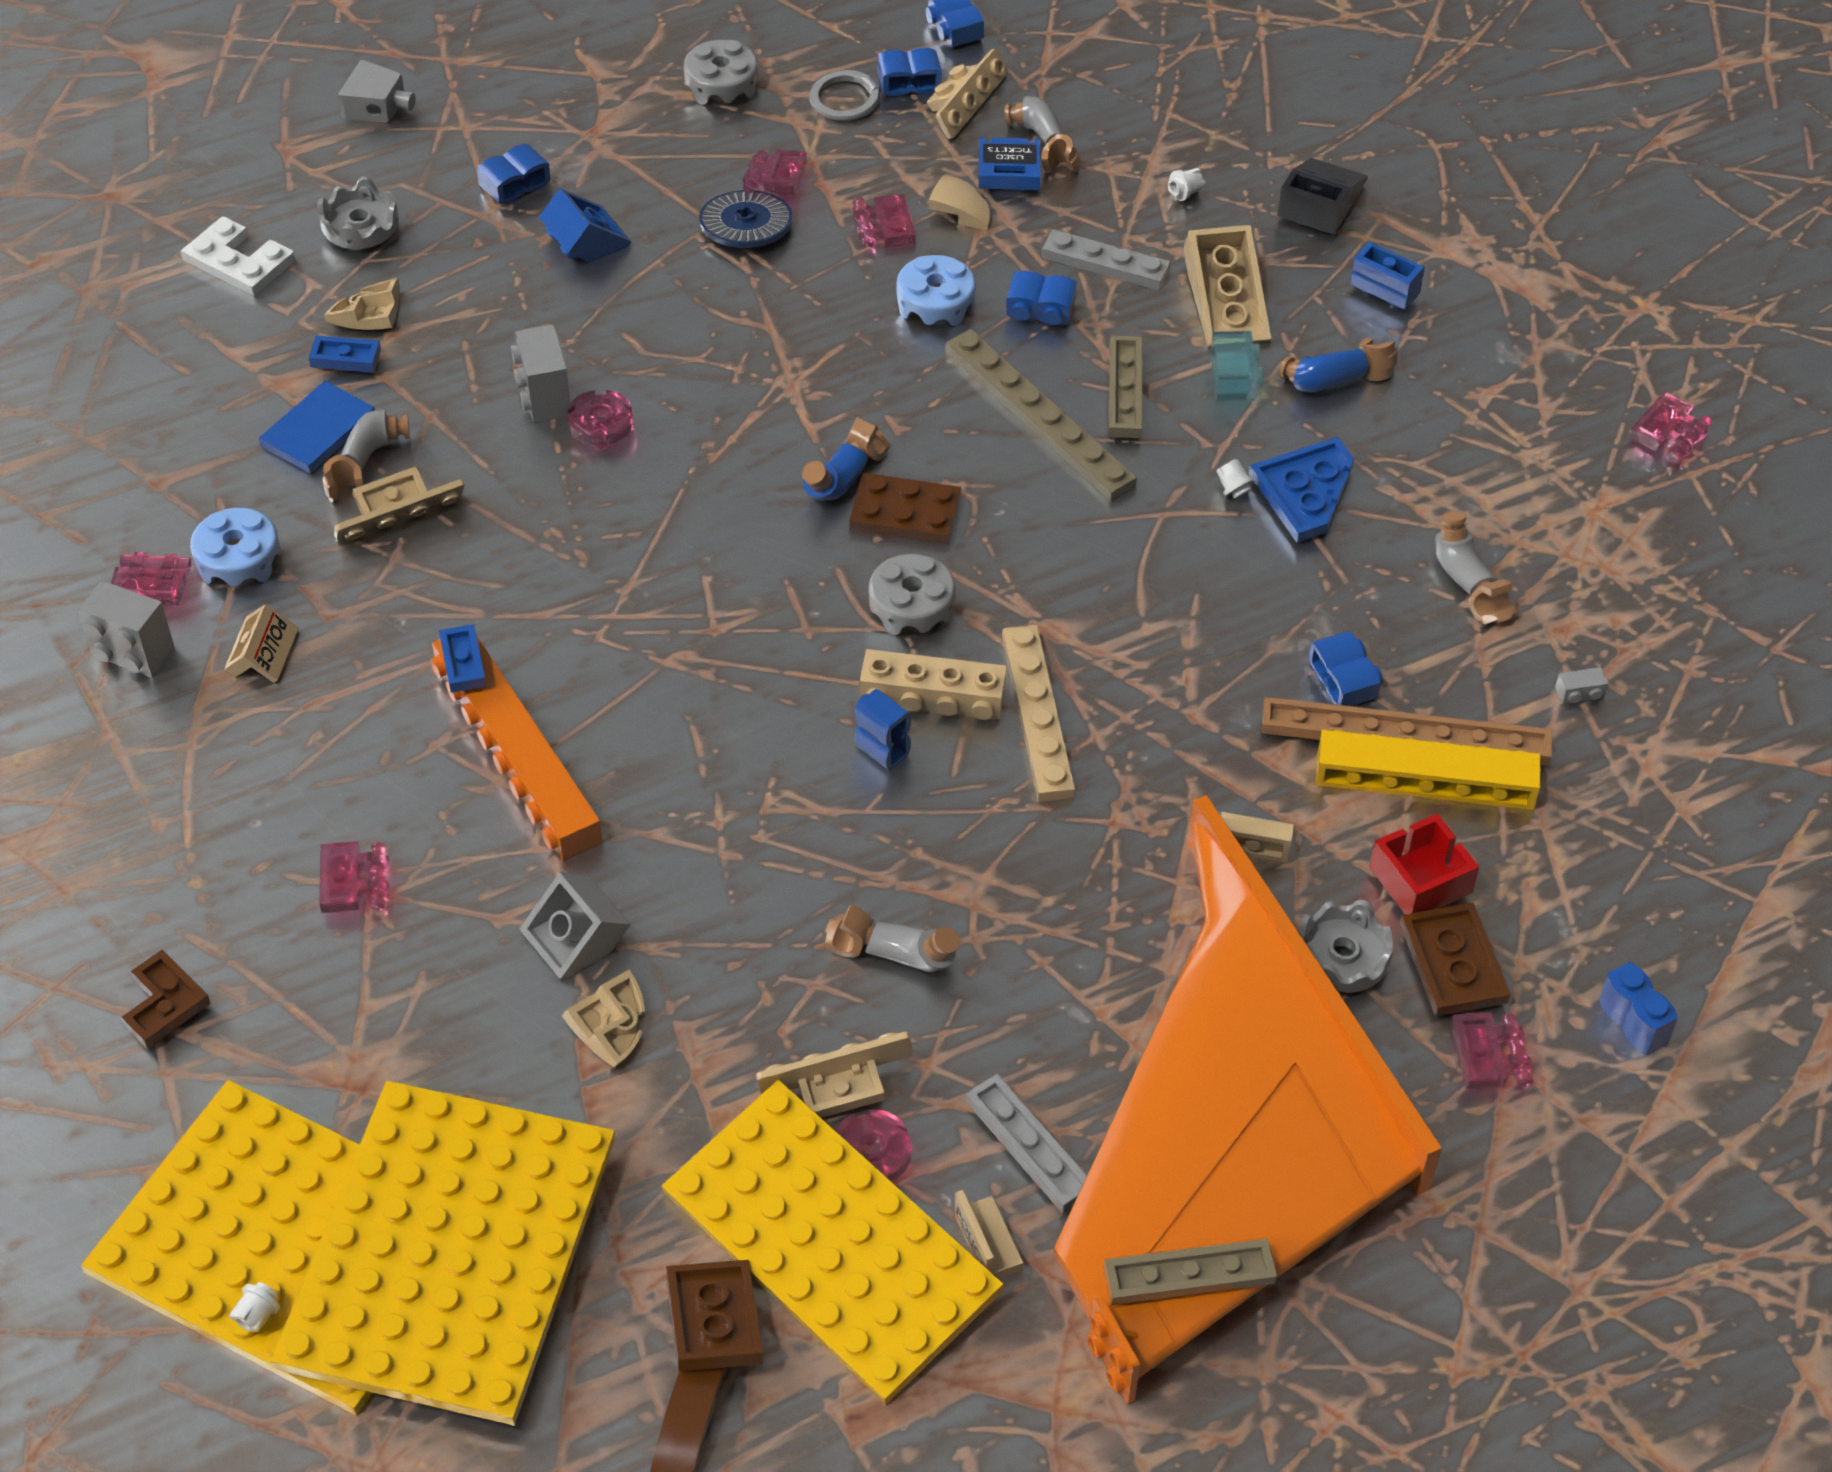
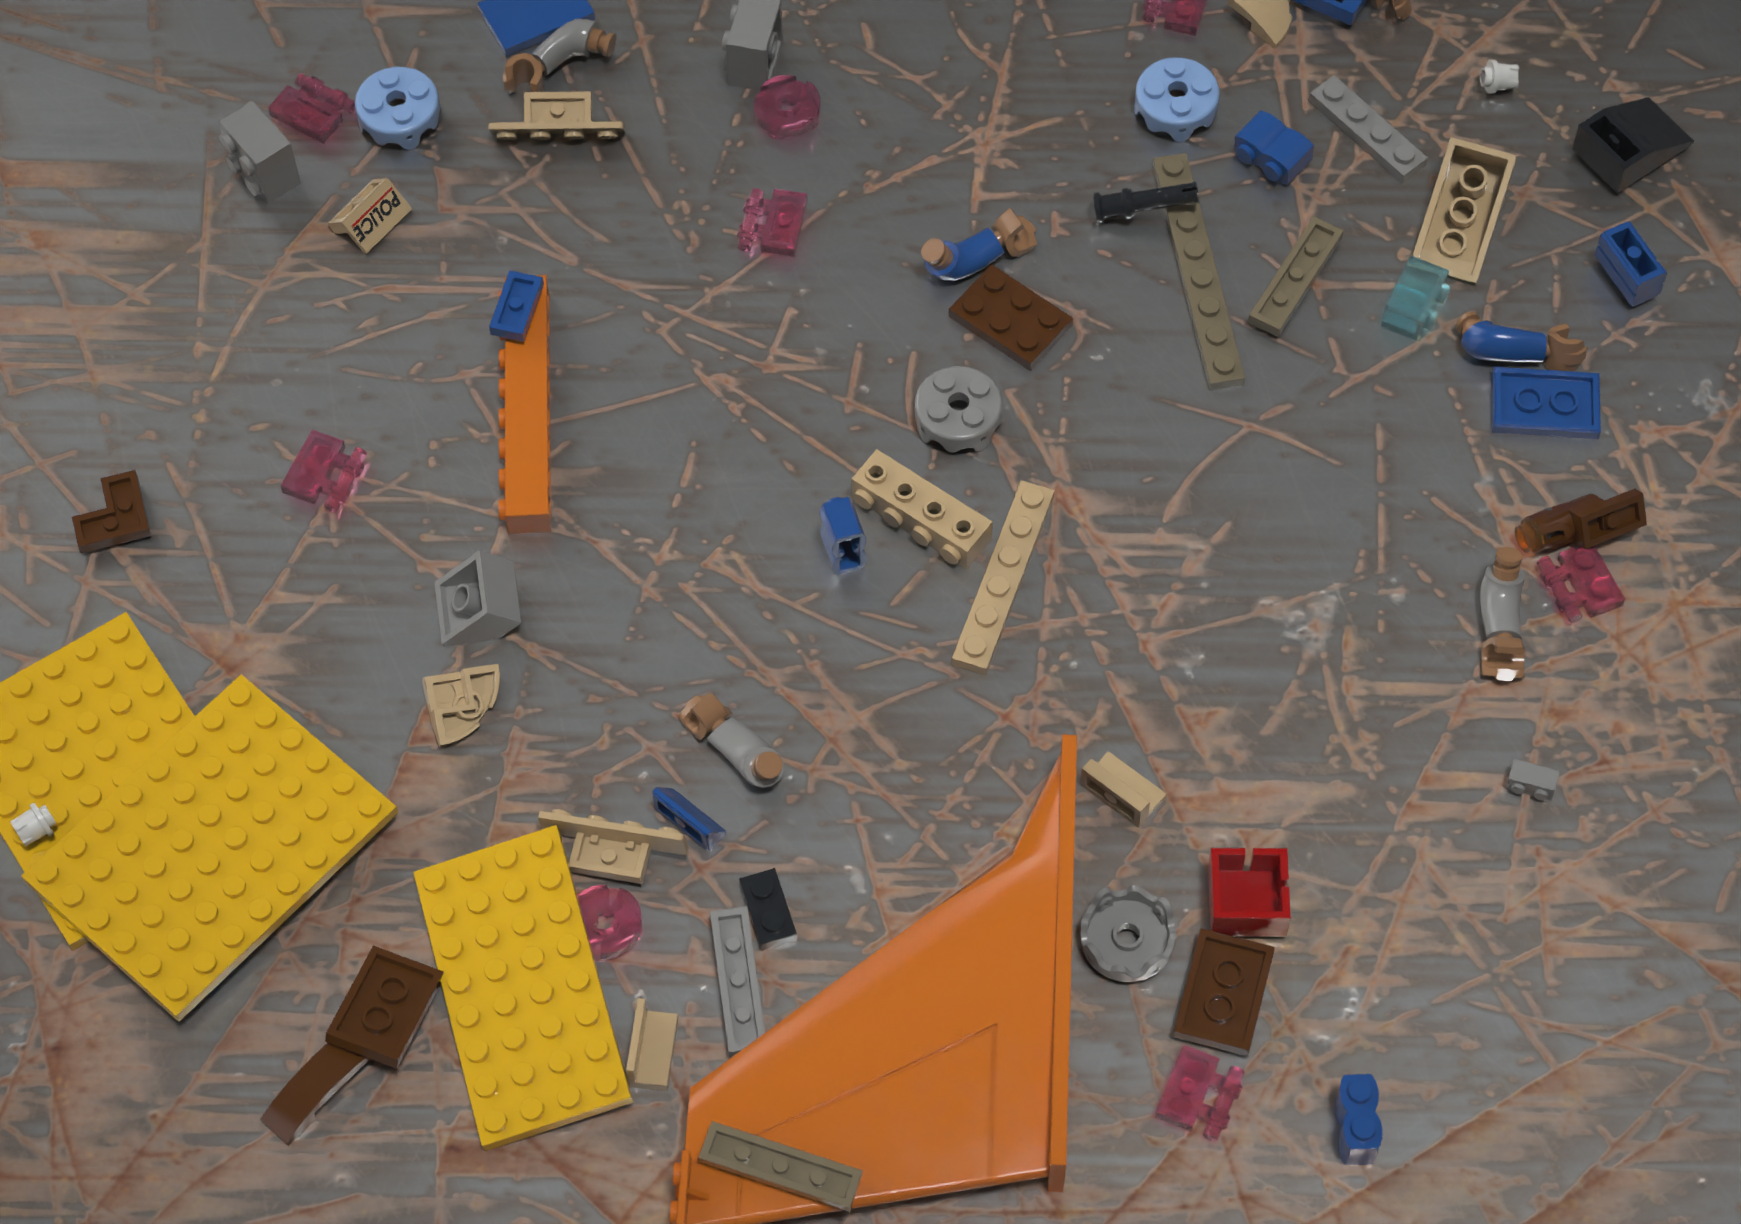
camera: 30 degrees right, 10 degrees up
white hose [1216,459,1255,499] -> none
blue plate [1249,437,1354,542] -> none
medium nougat plate [1261,697,1552,766] -> none
blue brick [1308,631,1383,706] -> none
yellow brick [1315,729,1540,810] -> none
none -> blue slope [652,787,726,851]
none -> clear pink plate [737,188,808,257]
none -> black plate [739,868,797,951]
none -> black pin [1093,181,1199,223]
none -> blue tile [1492,367,1601,439]
none -> reddish brown plate [1514,488,1647,553]
none -> clear pink plate [1537,546,1625,623]

